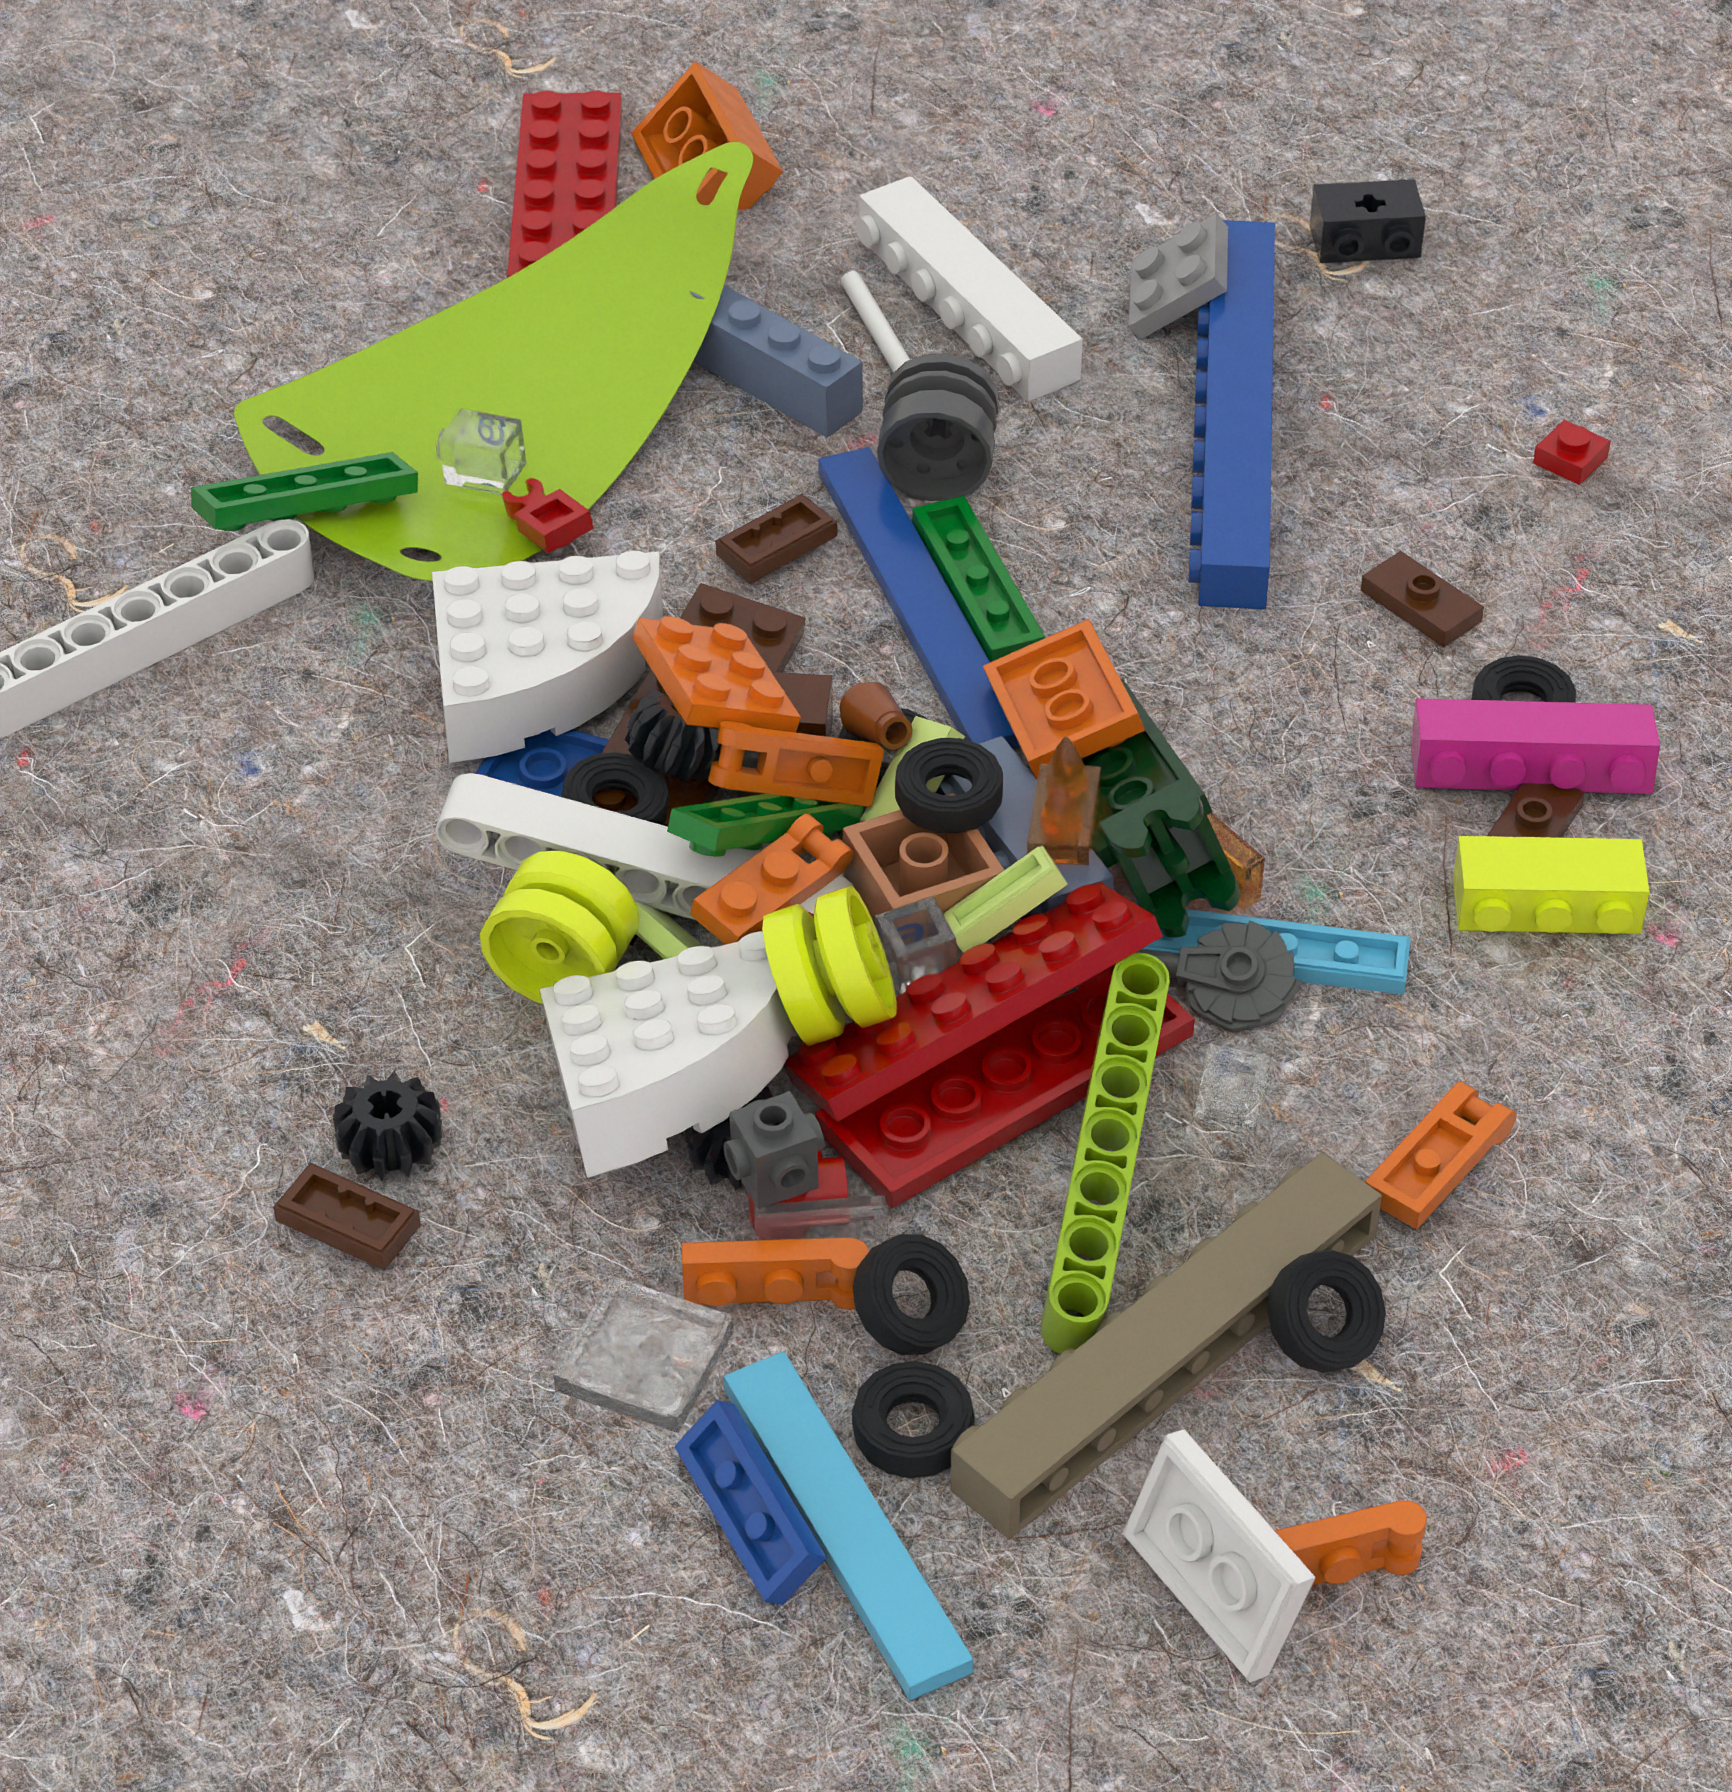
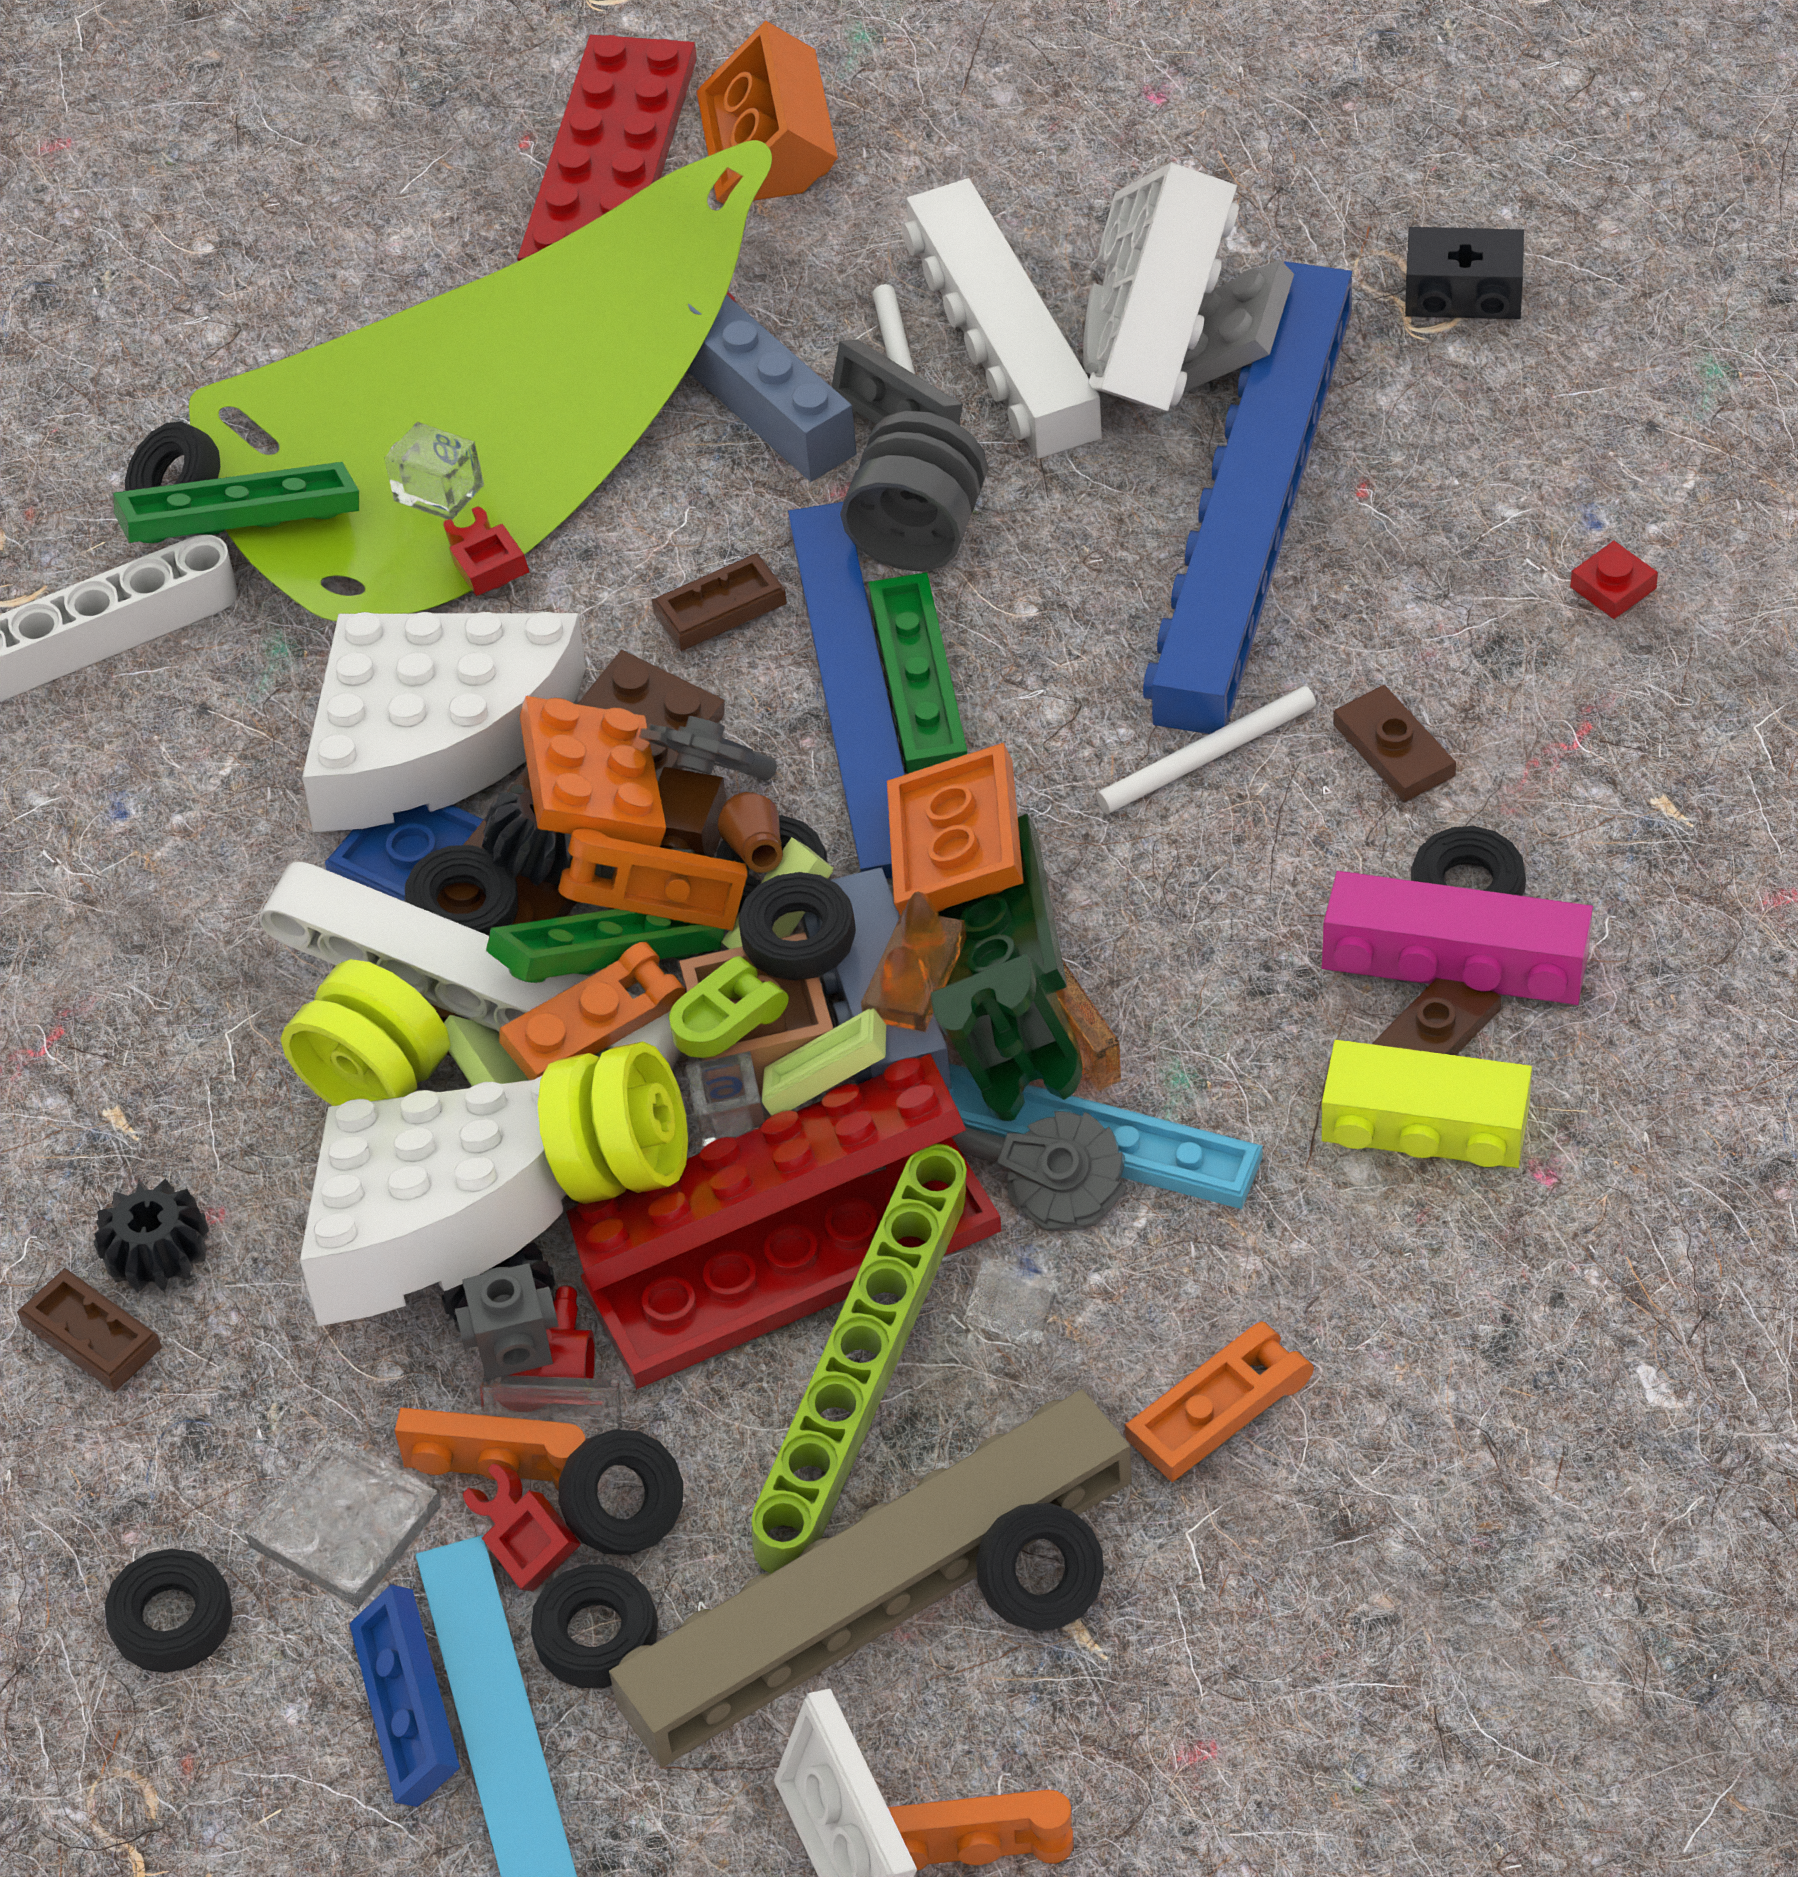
camera: 15 degrees right, 5 degrees up
none -> black tyre [105,1549,233,1673]
none -> black tyre [125,421,221,491]
none -> red plate [463,1463,581,1592]
none -> dark grey piece [639,716,777,781]
none -> lime plate [669,956,789,1058]
none -> dark grey plate [832,339,963,426]
none -> white brick [1083,162,1239,411]
none -> white bar [1096,686,1316,814]

